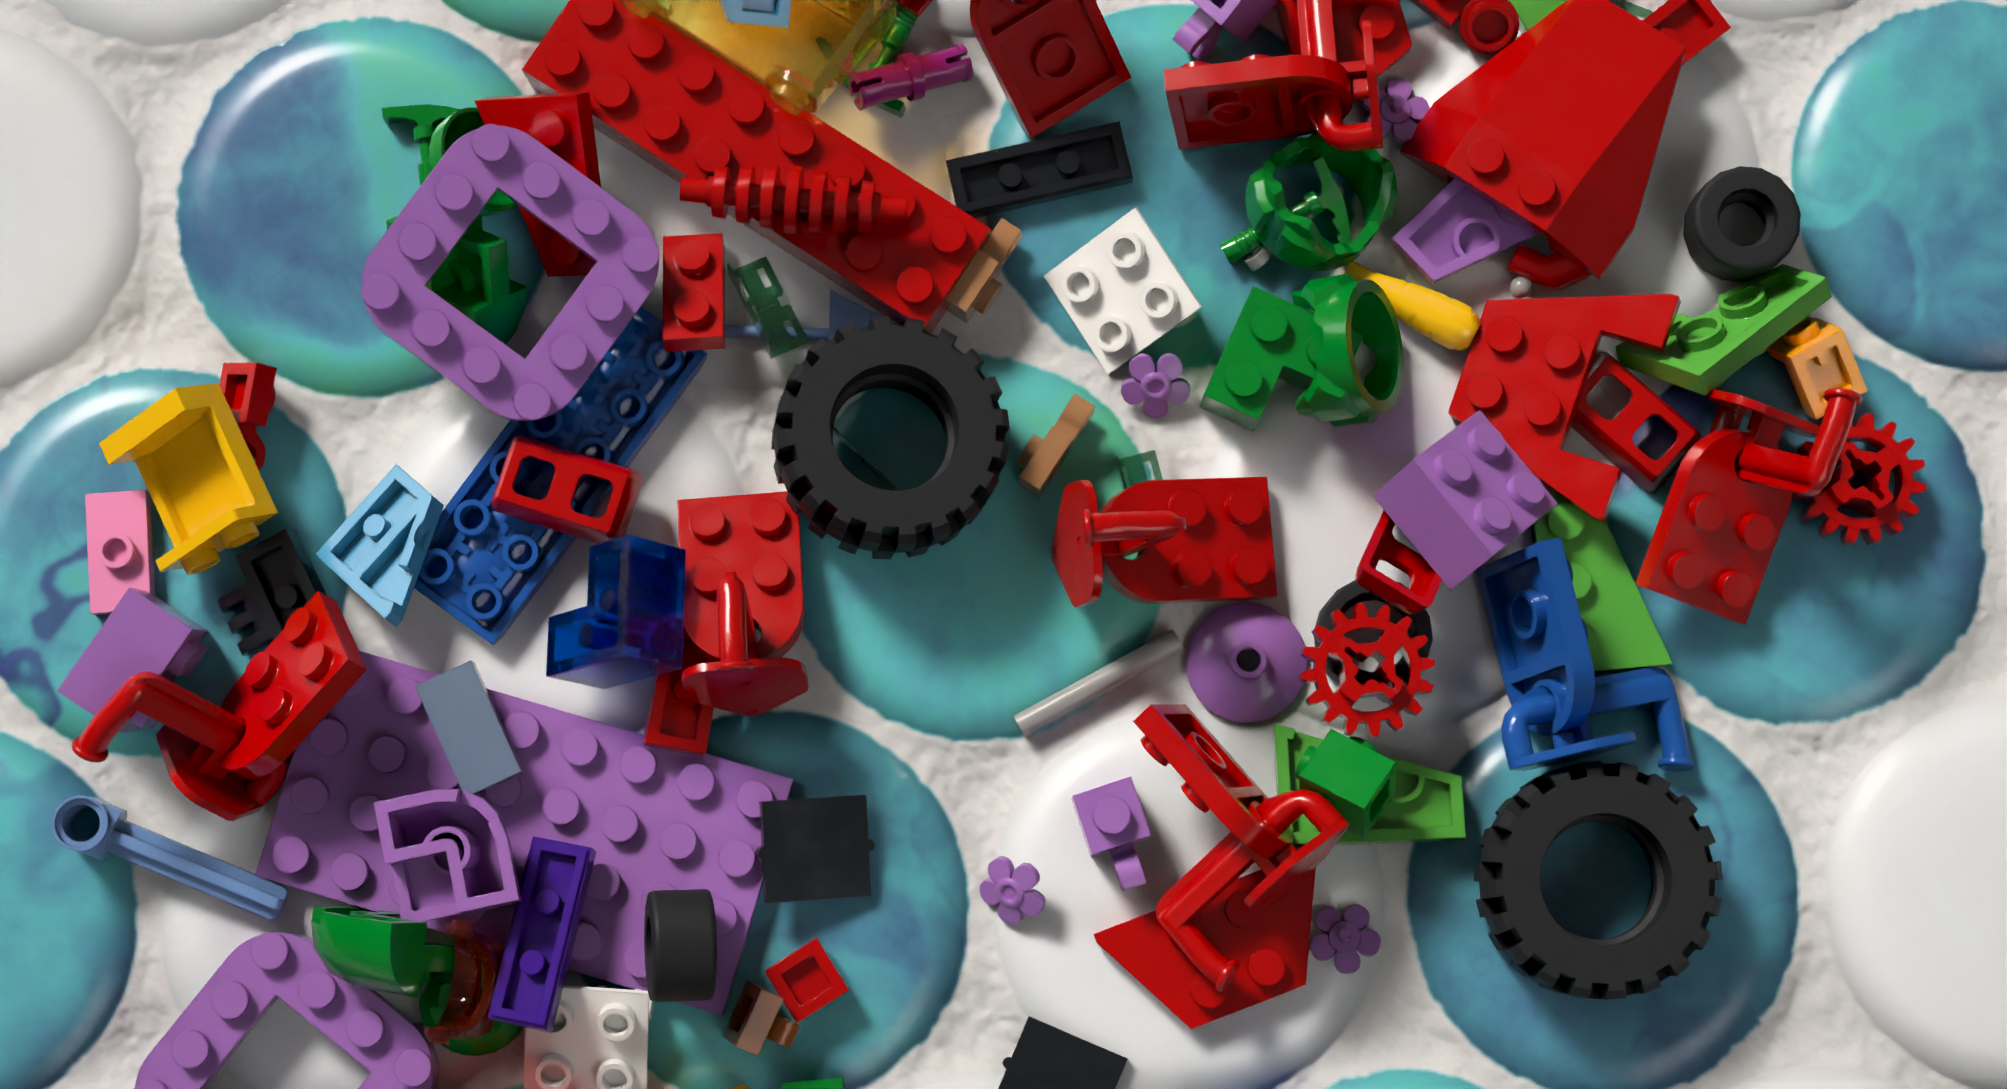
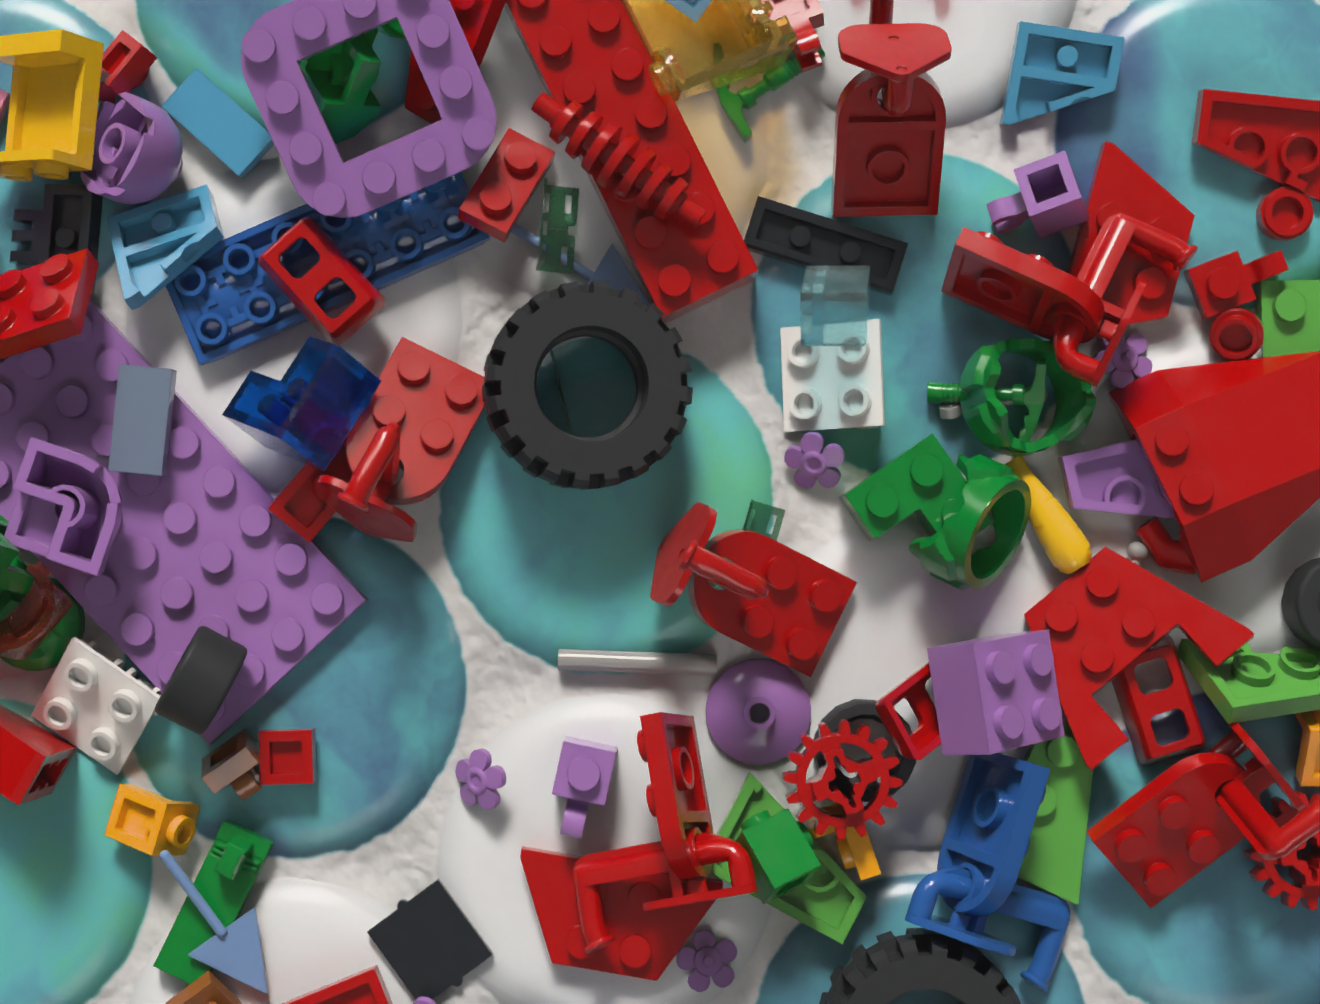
camera: 25 degrees right, 5 degrees up
dark purple tile [487,836,596,1033] -> none
black piece [756,794,875,903] -> none
magenta pin [848,43,973,111] -> none
medium nougat plate [946,218,1022,323] -> none
medium nougat plate [1016,394,1095,498] -> none
none -> medium lavender cylinder [80,92,183,205]
none -> dark azure tile [161,68,274,179]
none -> clear light blue panel [800,266,870,346]
none -> light orange bracket [807,803,881,881]

